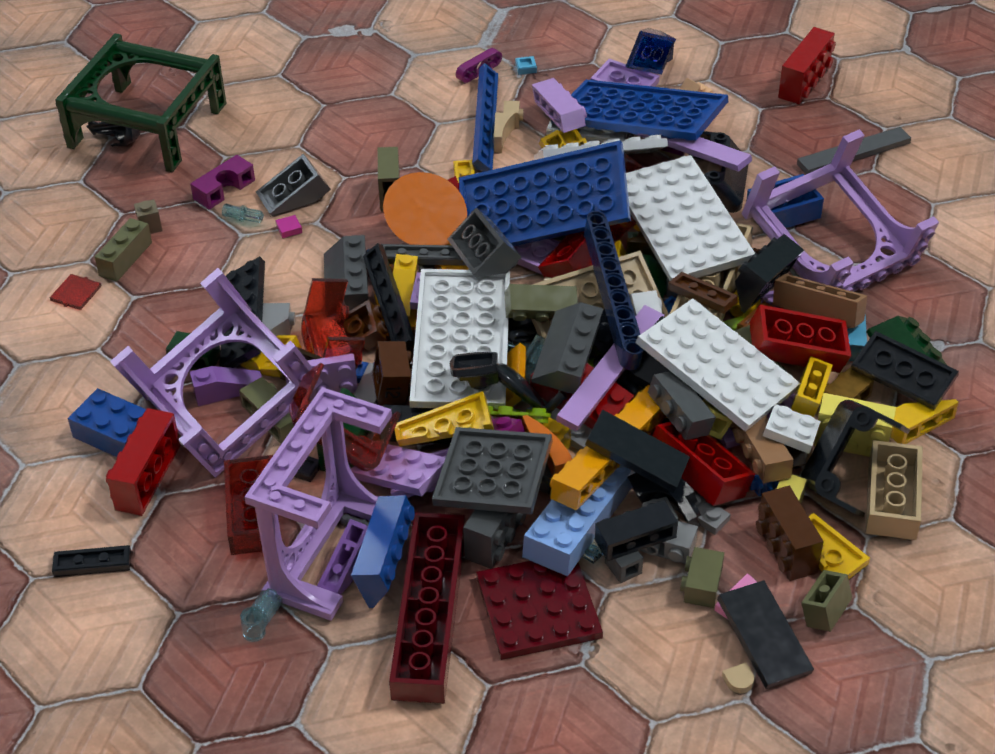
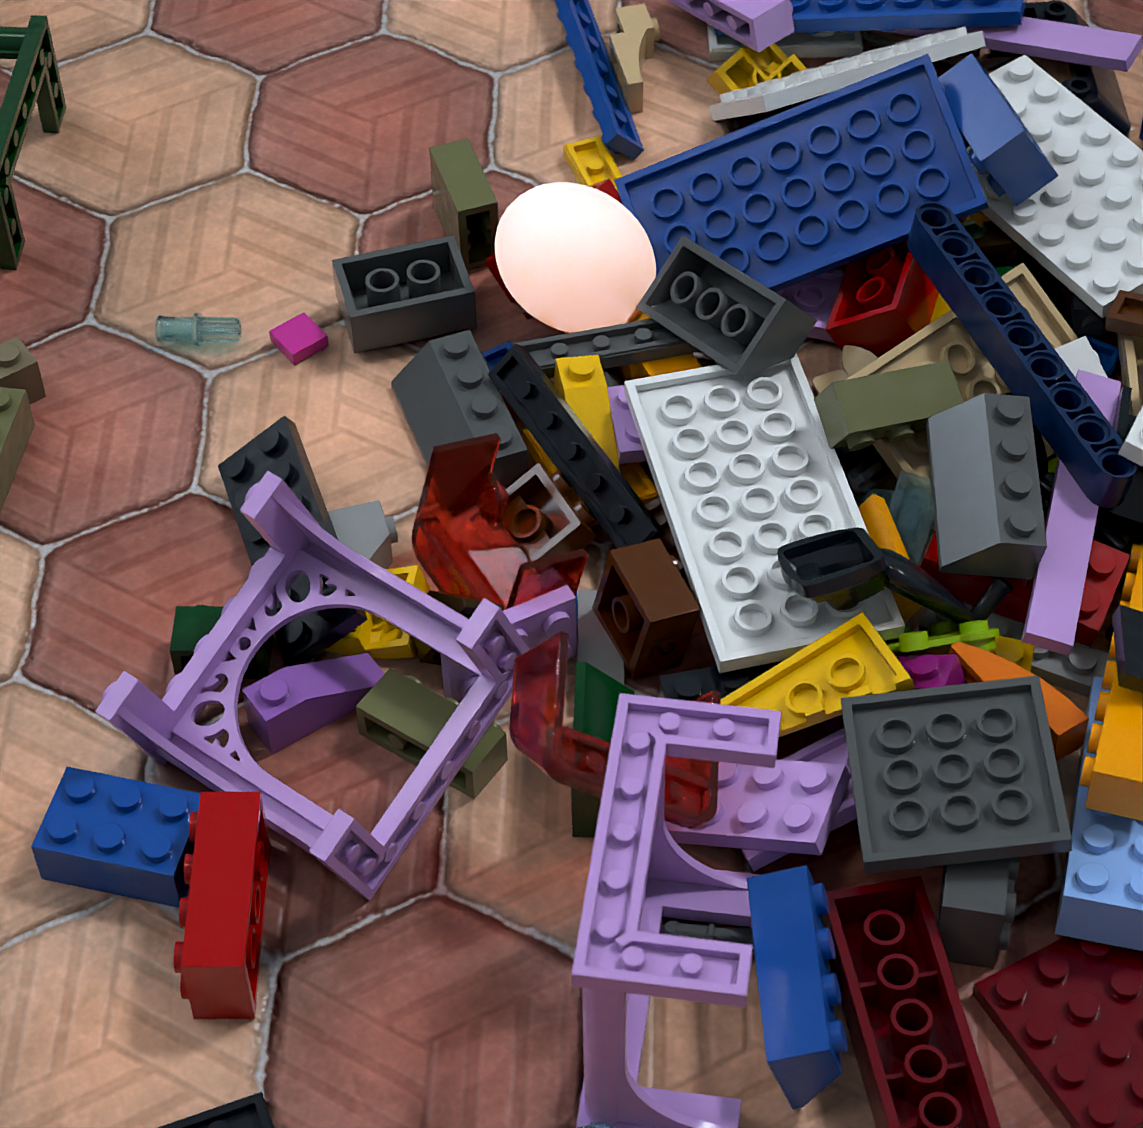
camera: 15 degrees left, 5 degrees up
magenta arch [190,155,255,210] -> none
clear red brick [224,455,280,555] -> none
dark grey slope [256,154,331,216] -> none
black tile [294,456,320,482] -> none
medium lavender slope [317,519,368,595] -> none
none -> dark grey brick [332,235,477,353]
none -> blue brick [938,53,1059,206]

